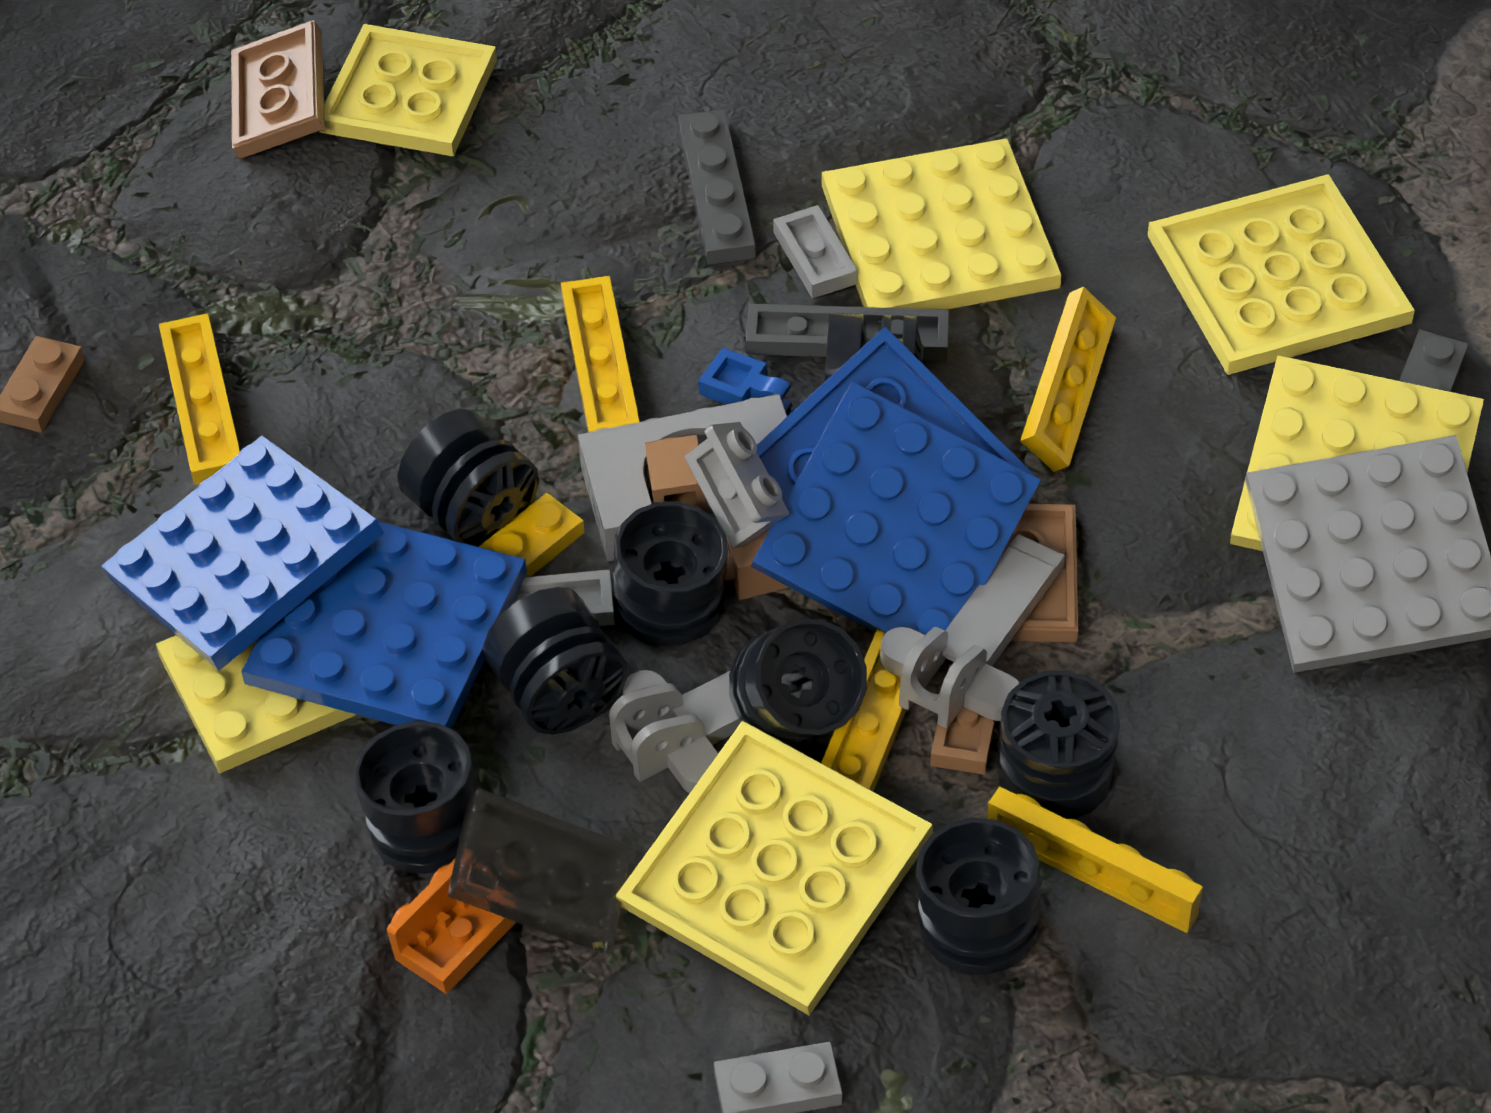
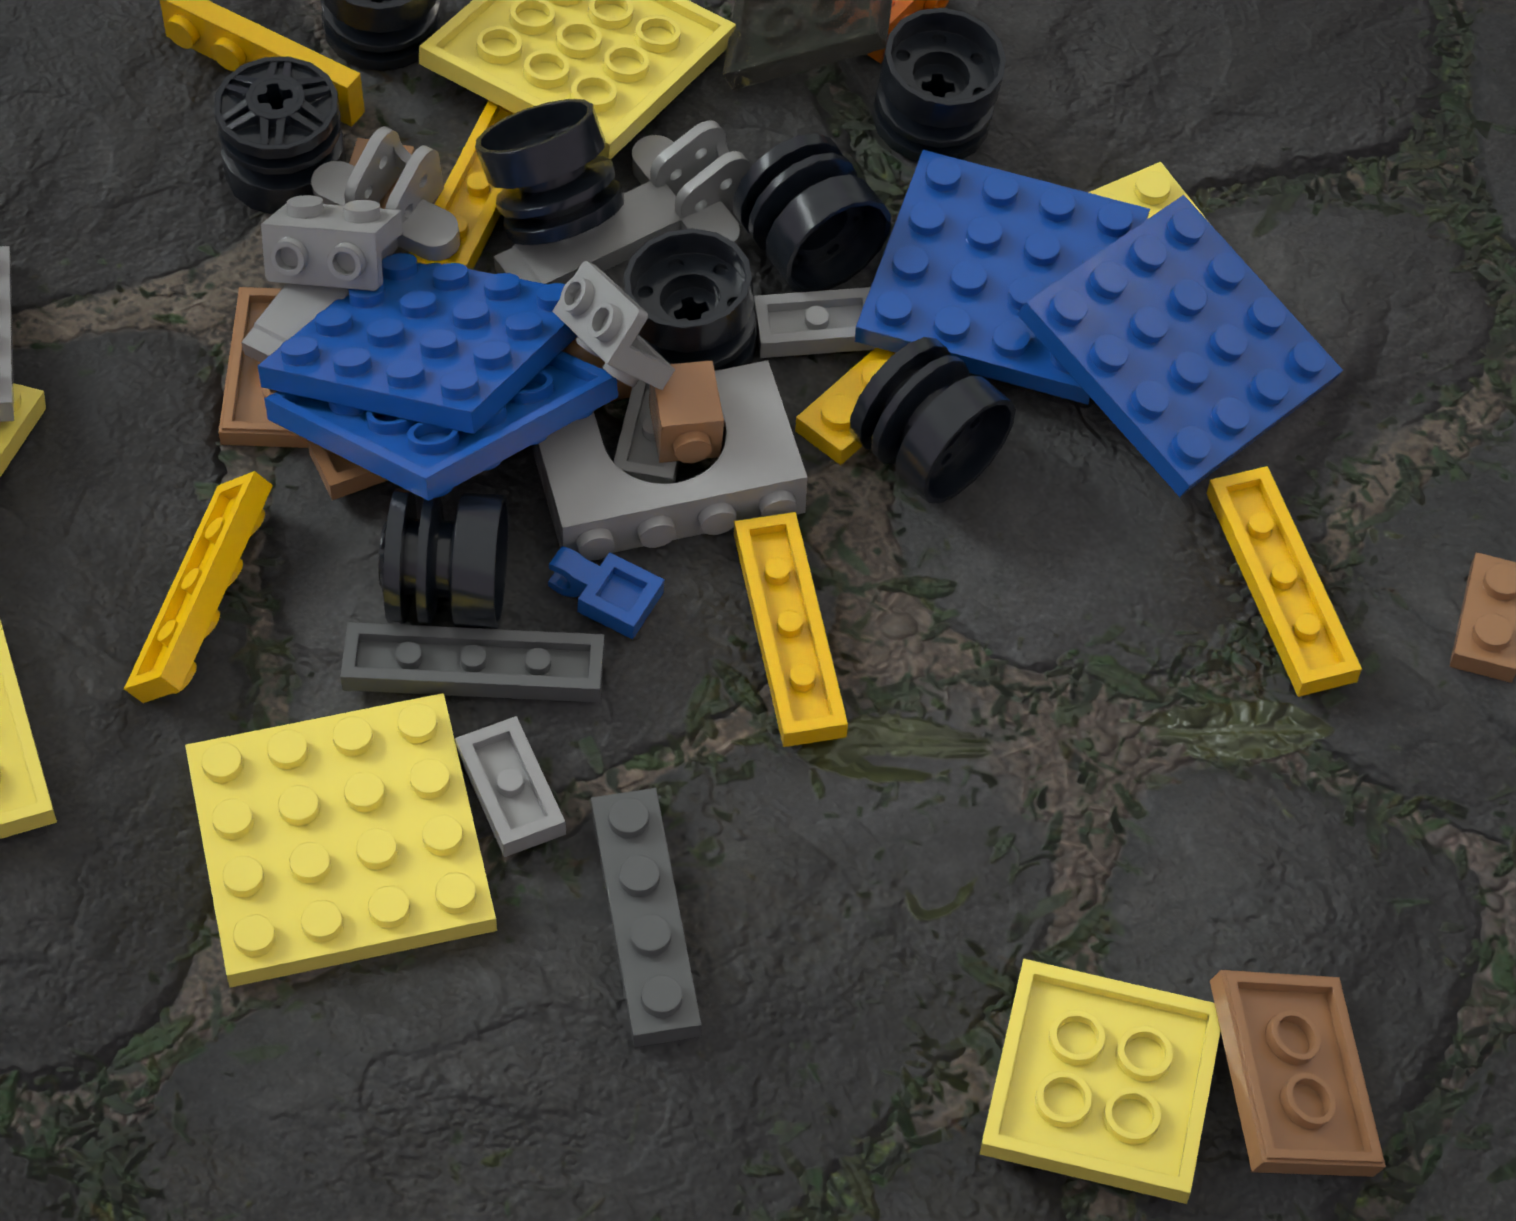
camera: 175 degrees right, 5 degrees up
none -> light grey bracket [261,195,403,291]

